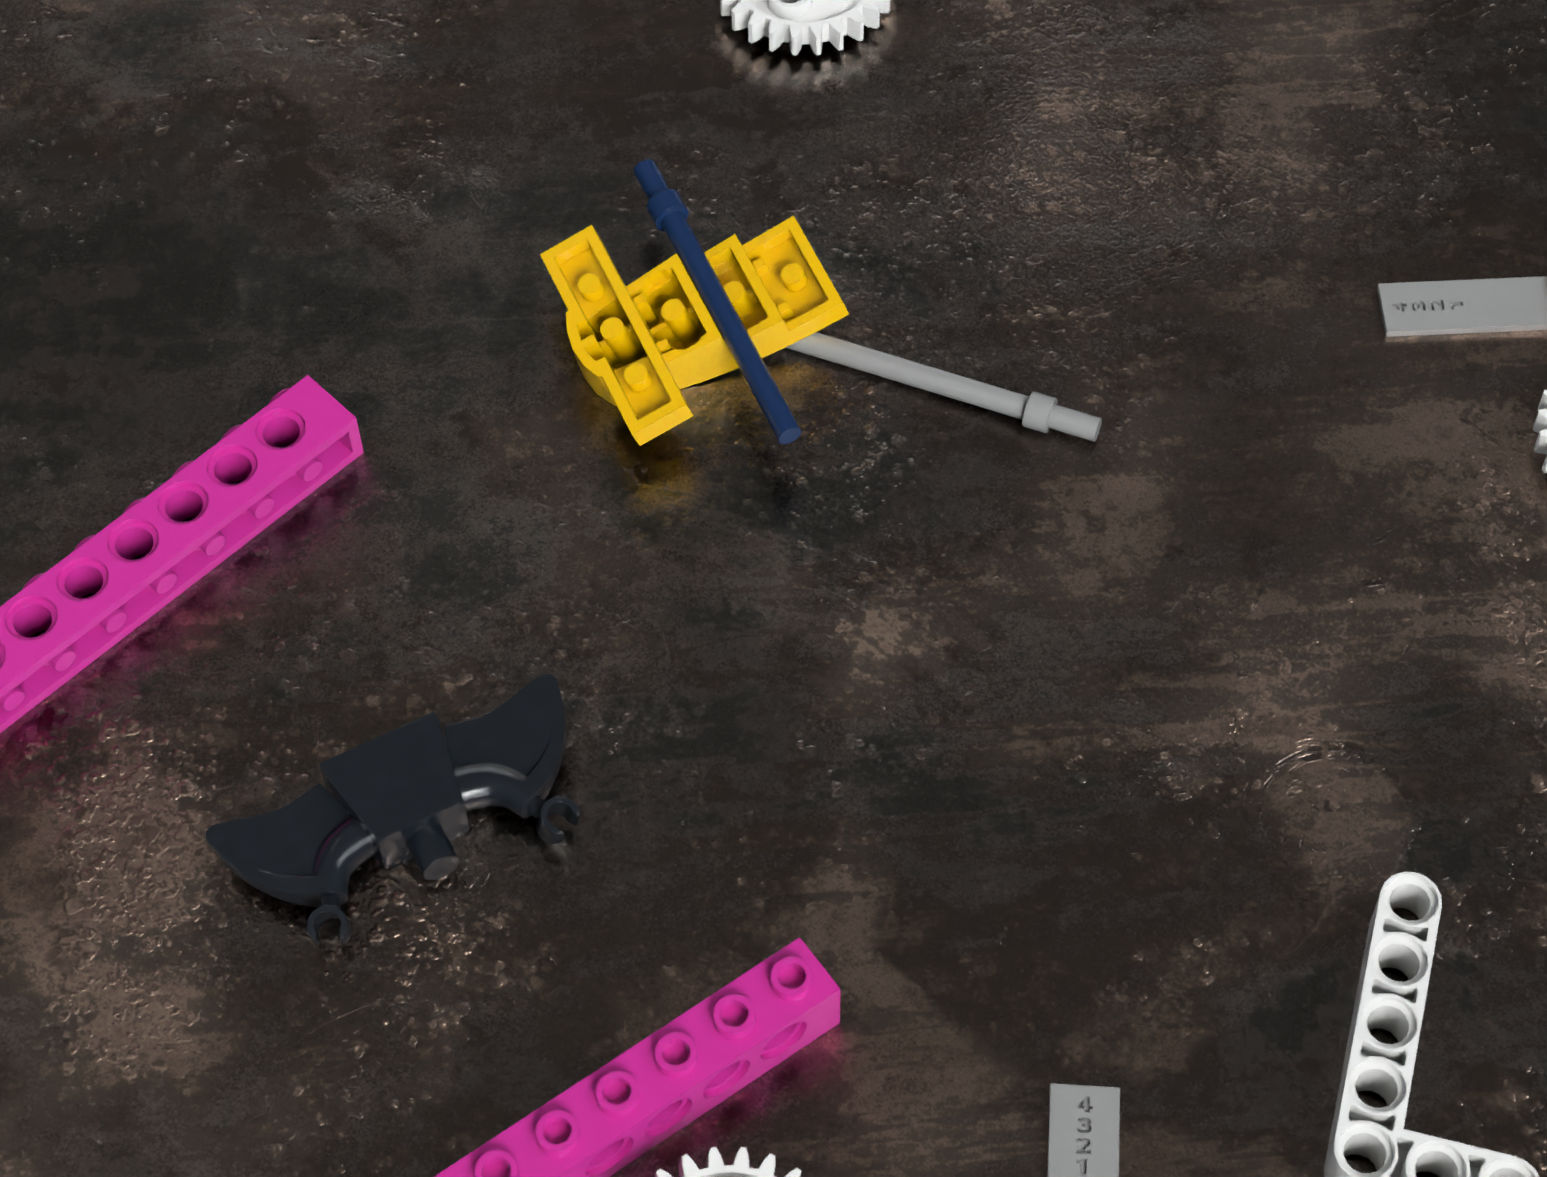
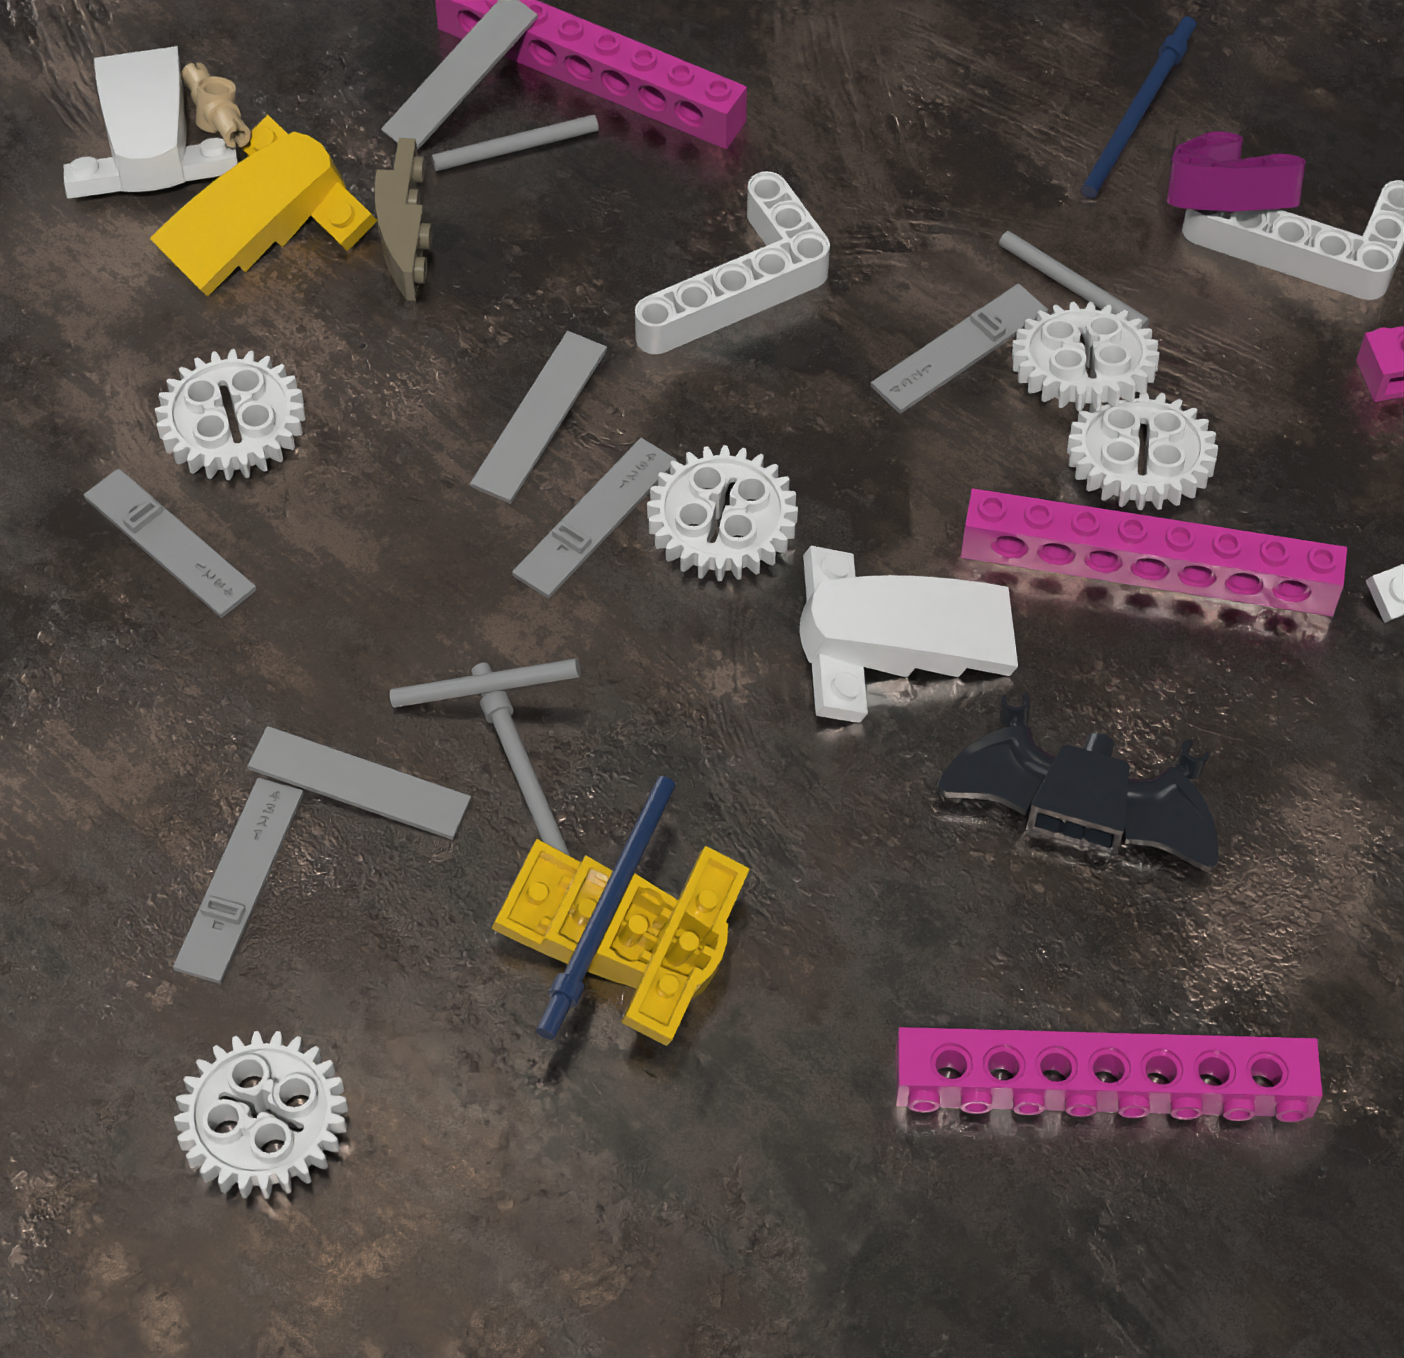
camera: 135 degrees left, 0 degrees up
none -> light grey piece [173,778,304,984]
none -> light grey piece [248,726,471,840]
none -> light grey bar [390,658,581,708]
none -> light grey piece [470,330,607,504]
none -> light grey piece [512,438,677,599]
none -> white gear [647,445,798,581]
none -> white slope [799,546,1018,723]

